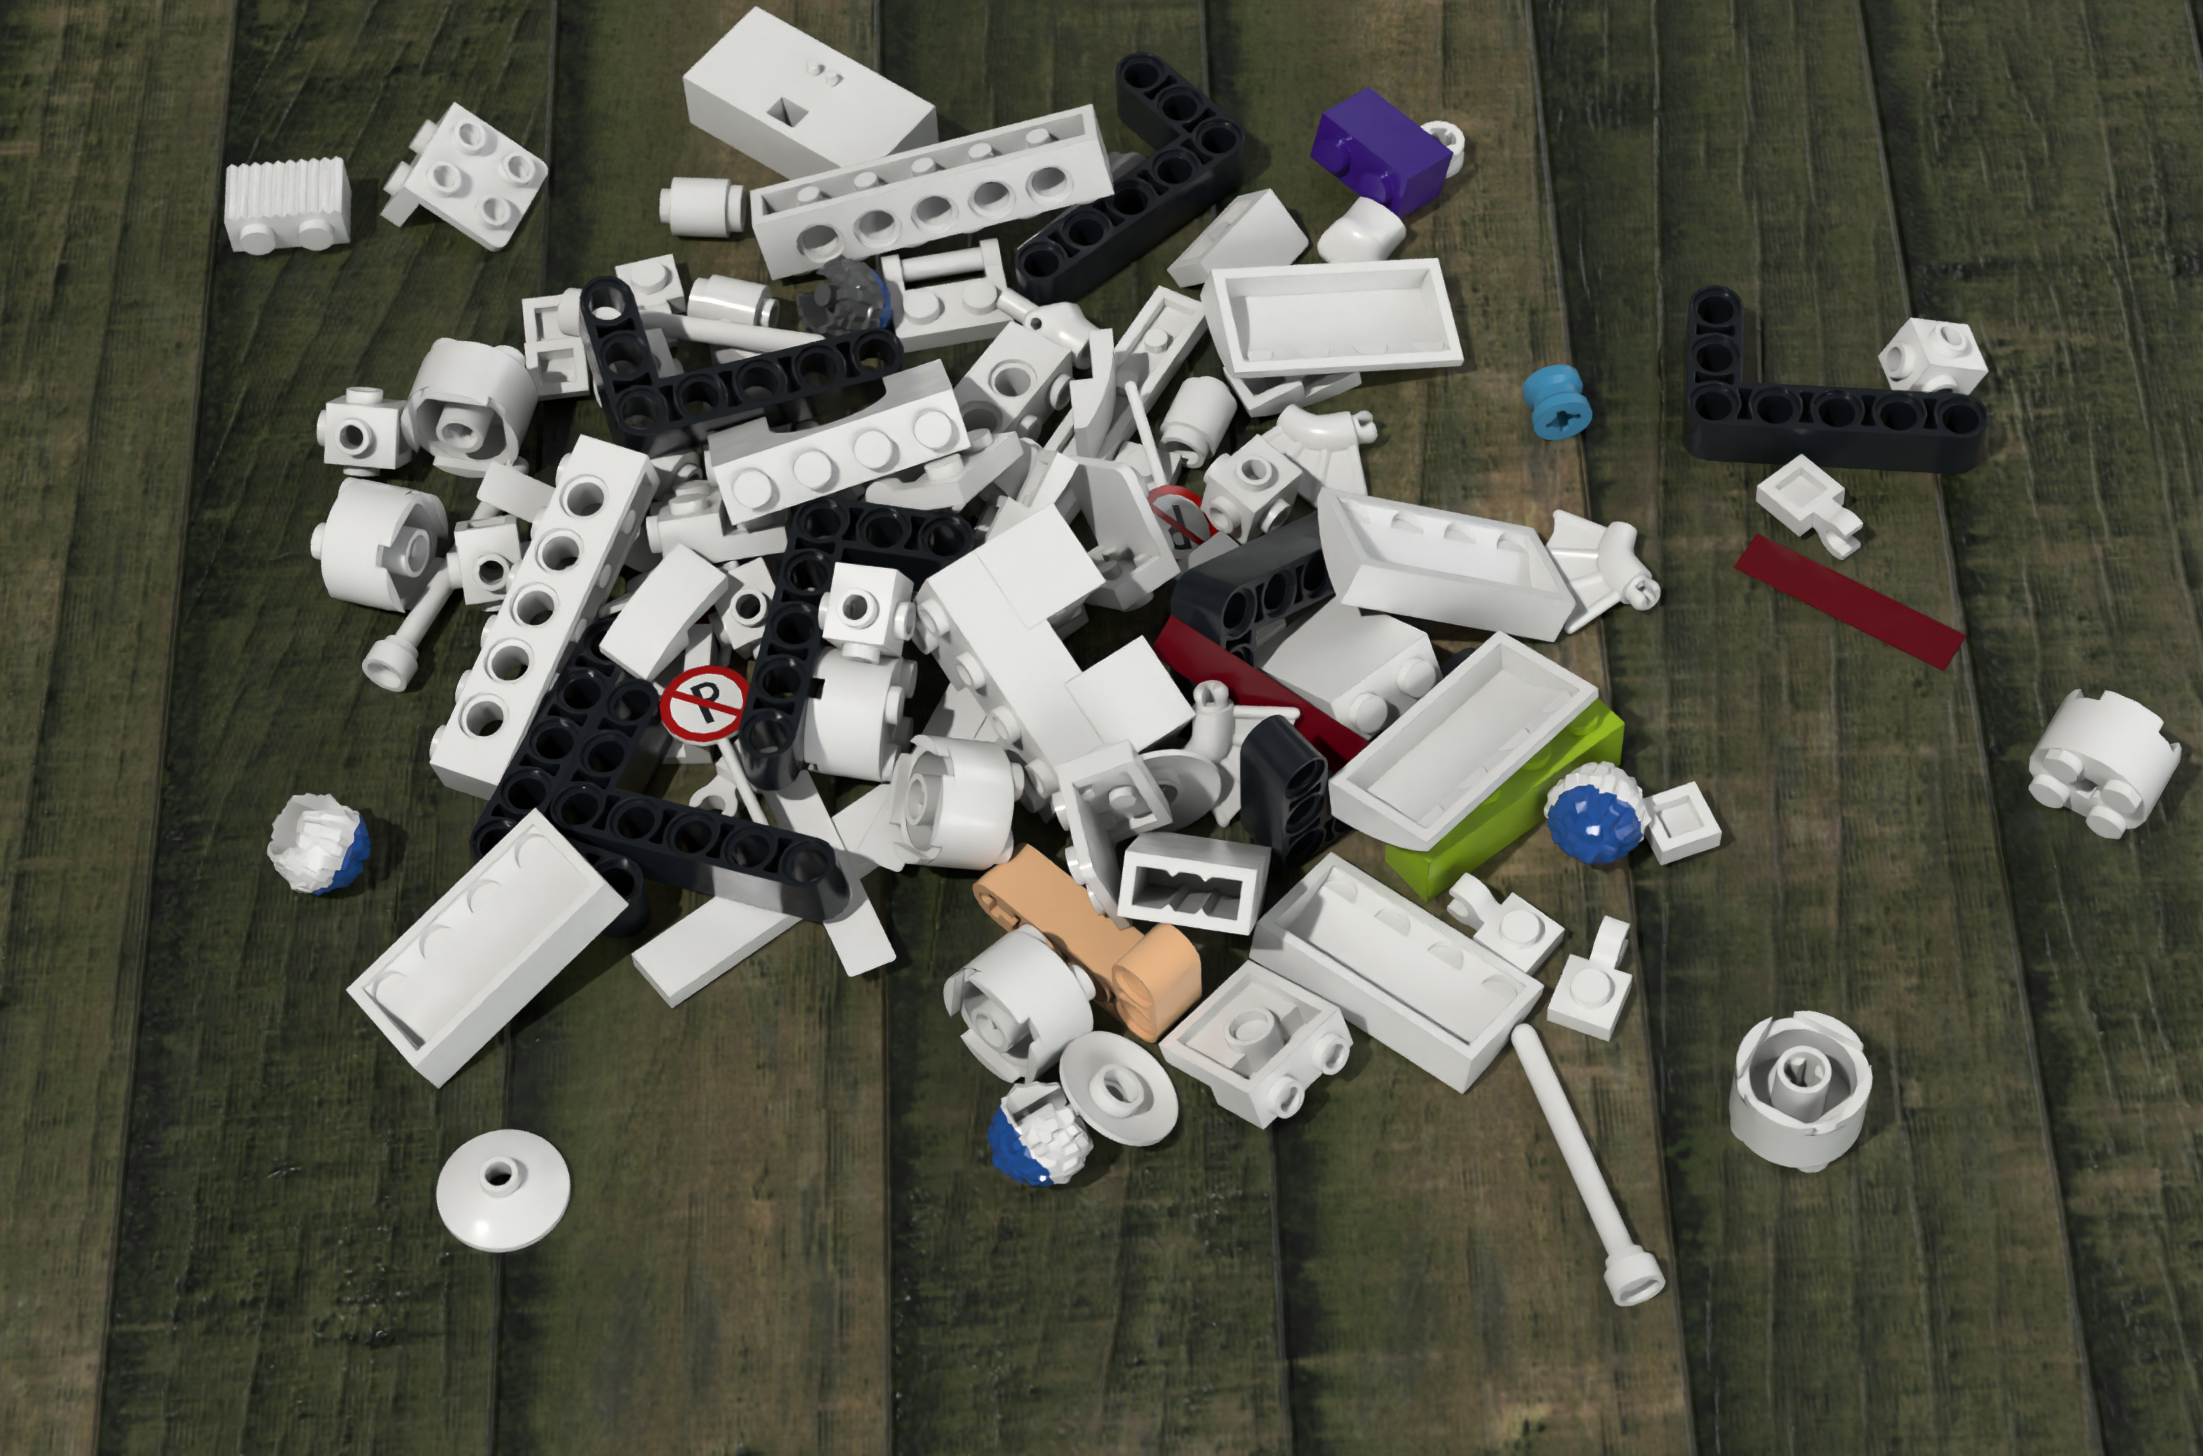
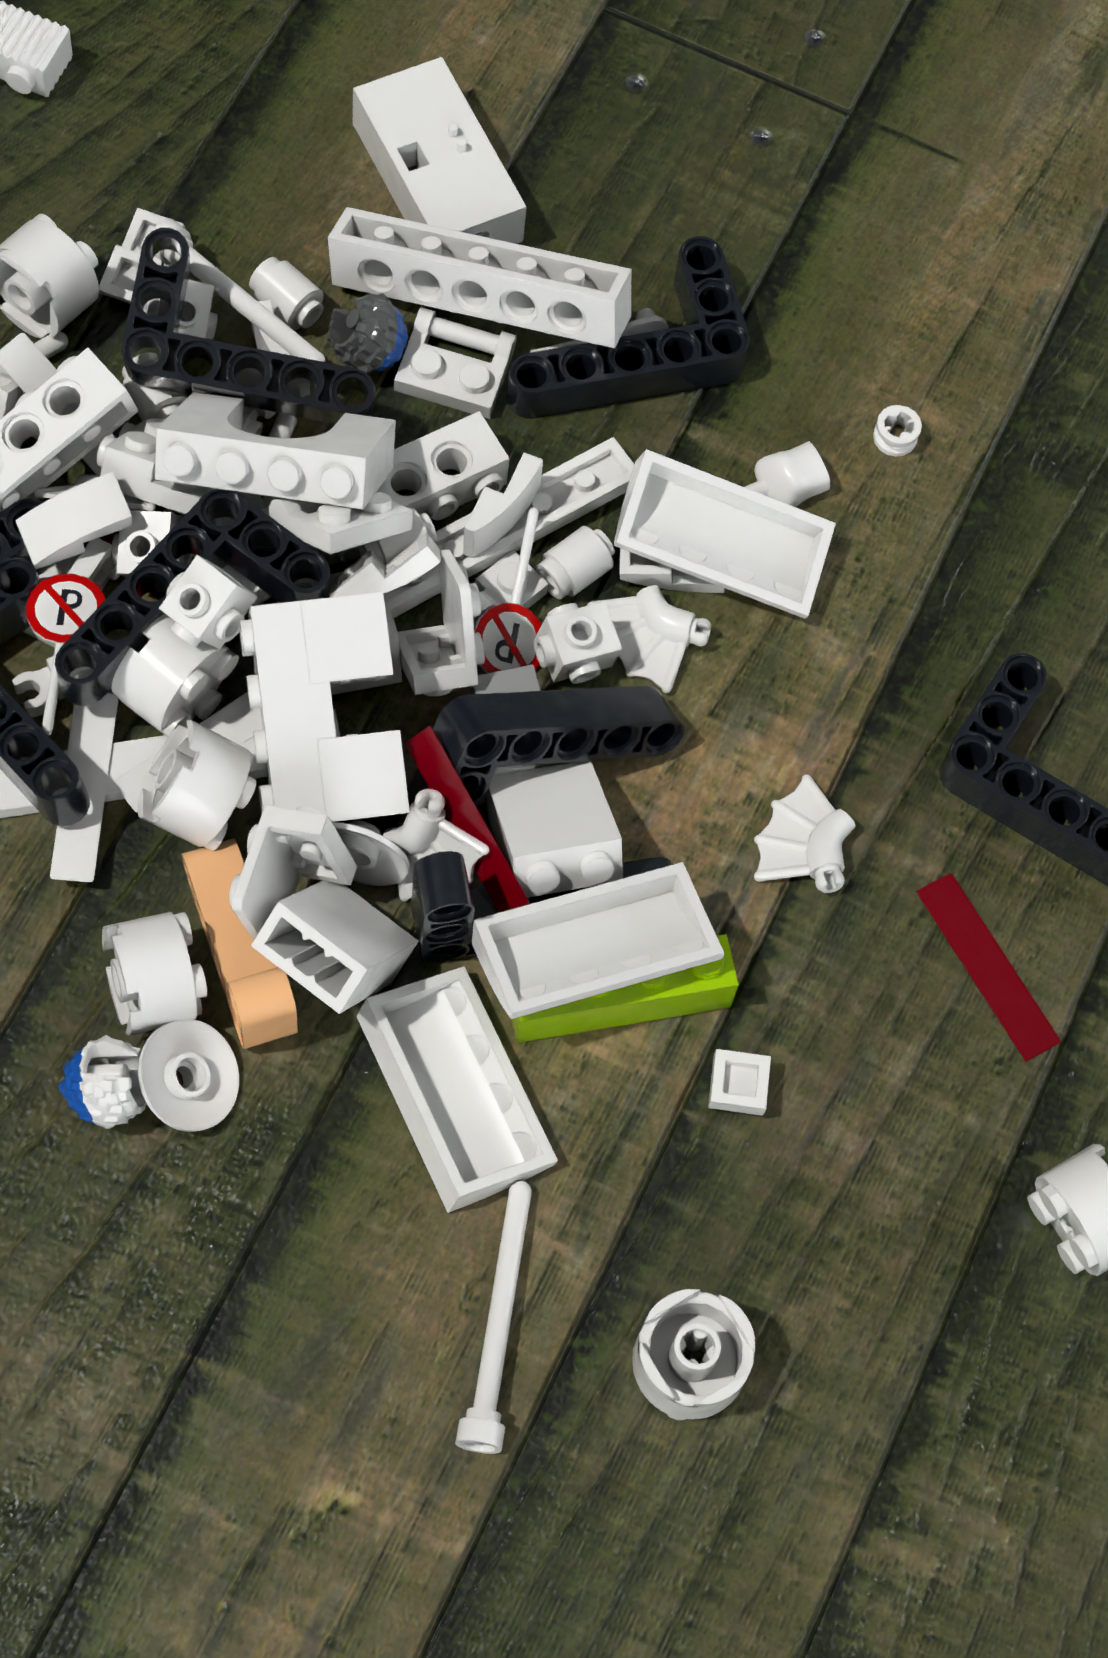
camera: 15 degrees right, 10 degrees up
white bracket [380,102,548,252] -> none
white plate [615,254,687,348] -> none
white brick [660,177,746,238] -> none
white piece [996,288,1100,369] -> none
white plate [1159,960,1354,1130] -> none
white panel [1167,188,1309,288] -> none
dark purple brick [1310,87,1454,219] -> none
white slope [1317,487,1576,642] -> none
white plate [1447,873,1565,976] -> none
dark azure wheel [1522,365,1593,440] -> none
blue piece [1544,761,1651,865] -> none
white plate [1547,916,1633,1042] -> none
white plate [1756,454,1863,561] -> none

